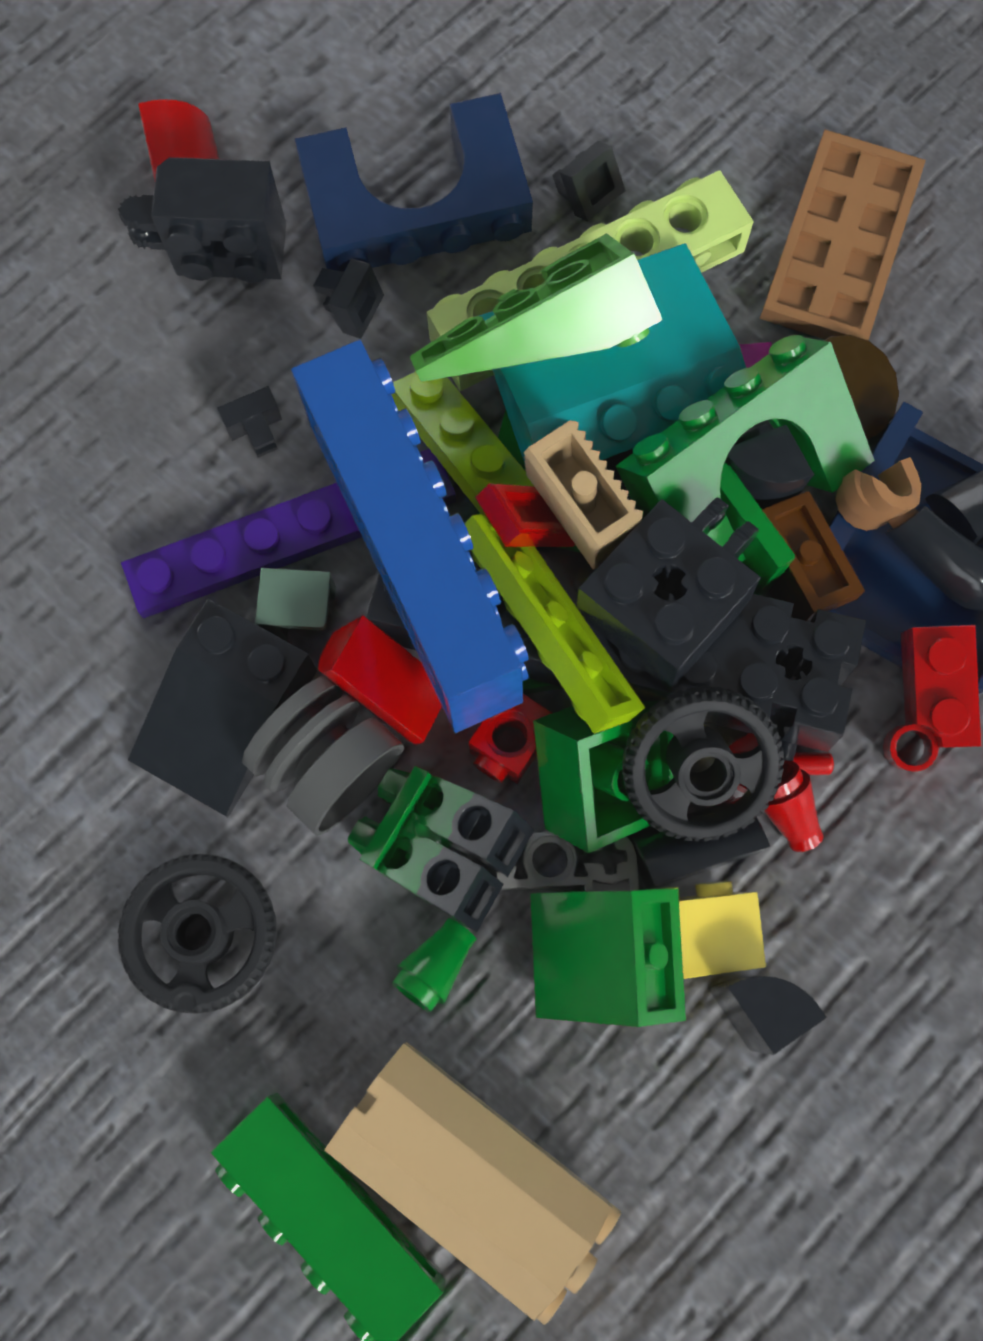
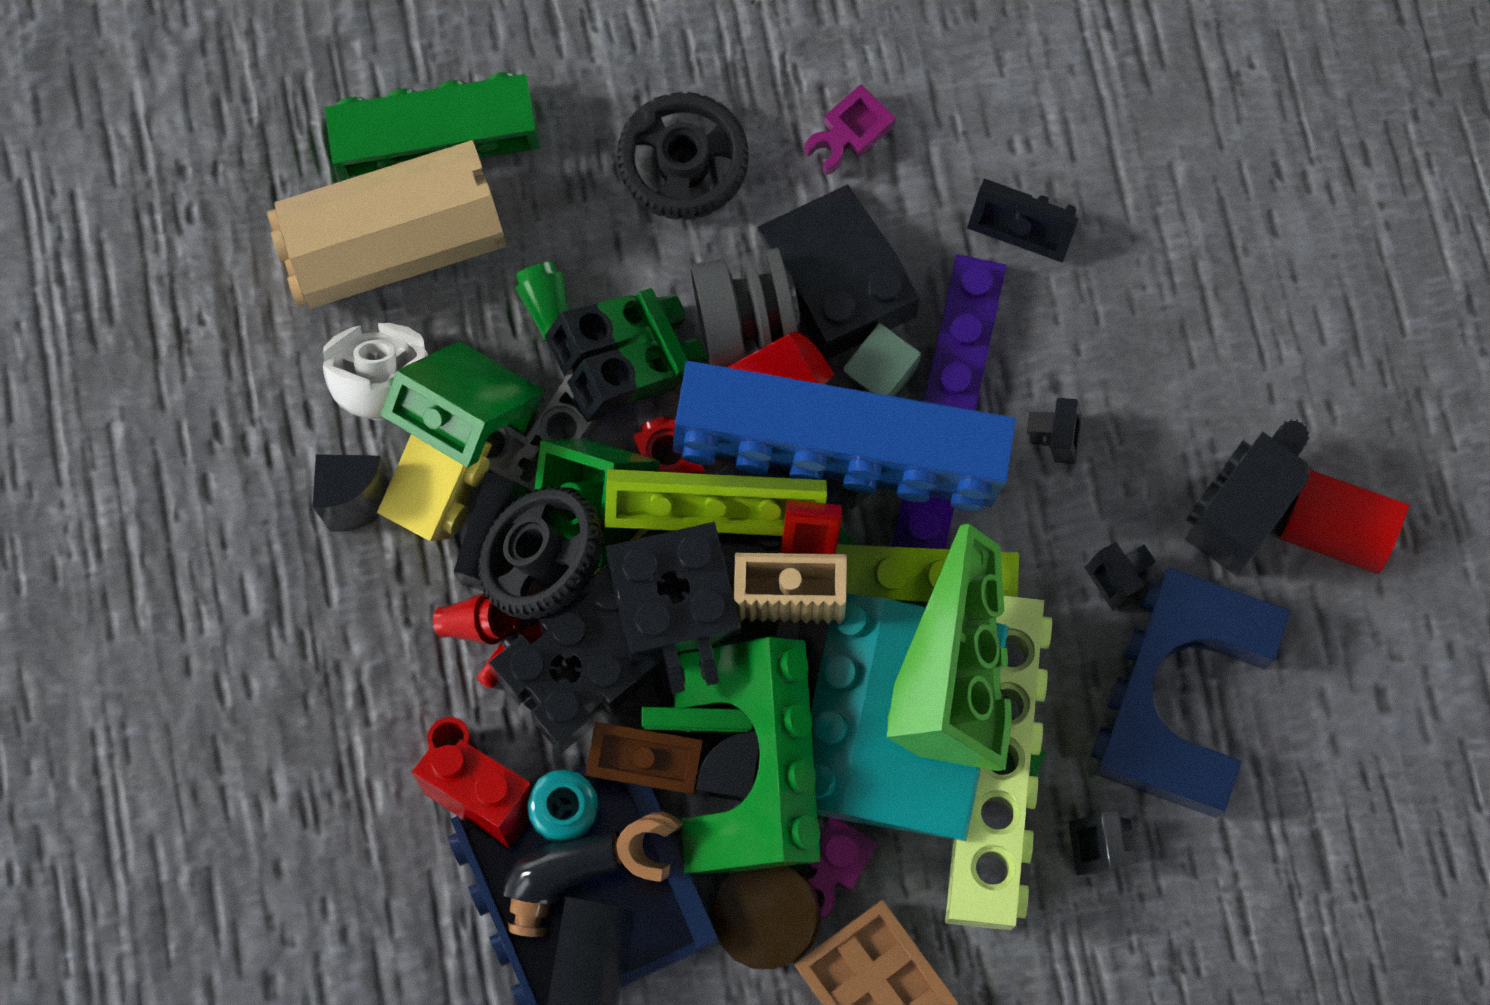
camera: 125 degrees right, 0 degrees up
none -> white cylinder [323,323,428,421]
none -> teal head [527,769,599,842]
none -> magenta plate [804,84,896,175]
none -> black plate [967,178,1079,263]

